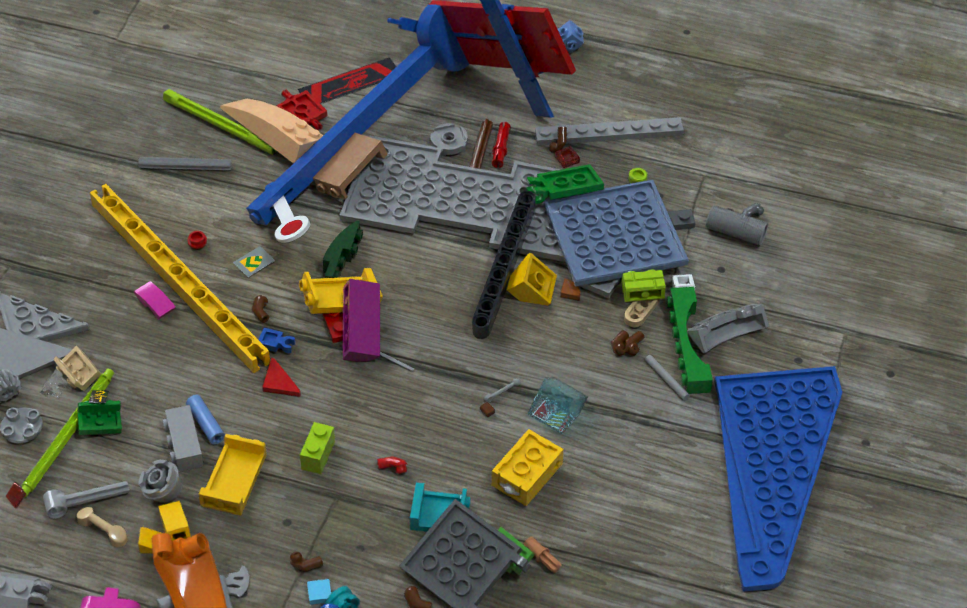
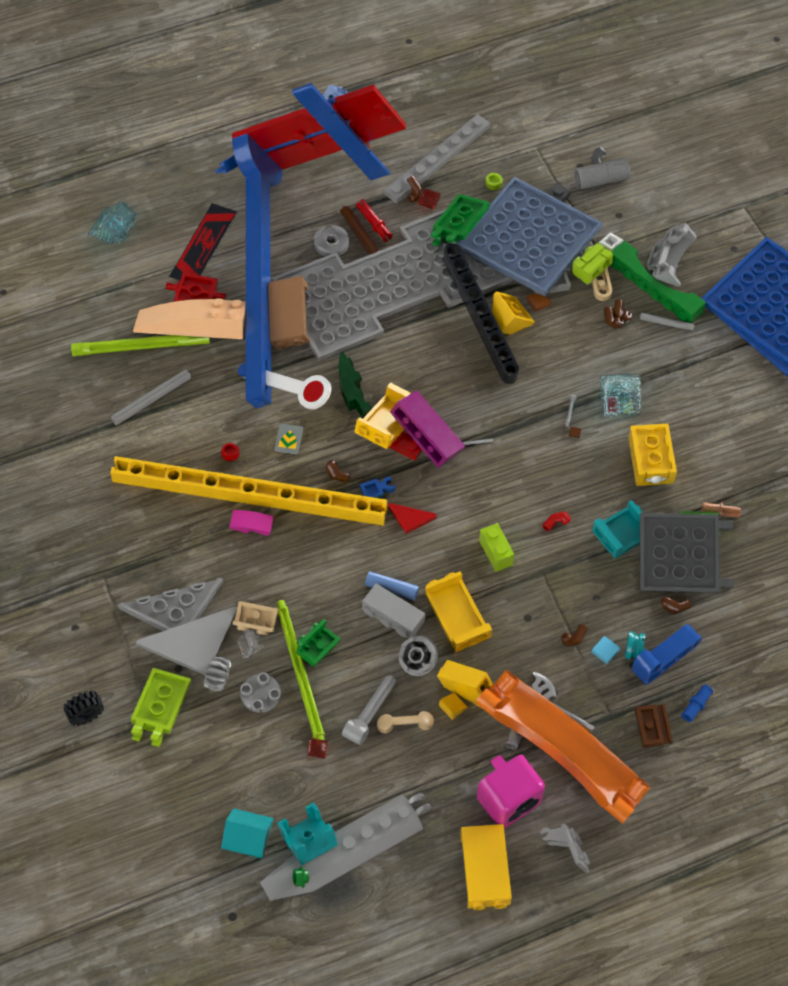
camera: 40 degrees left, 10 degrees up
sticker [89,390,109,403] -> none
none -> clear light blue slope [88,201,138,244]

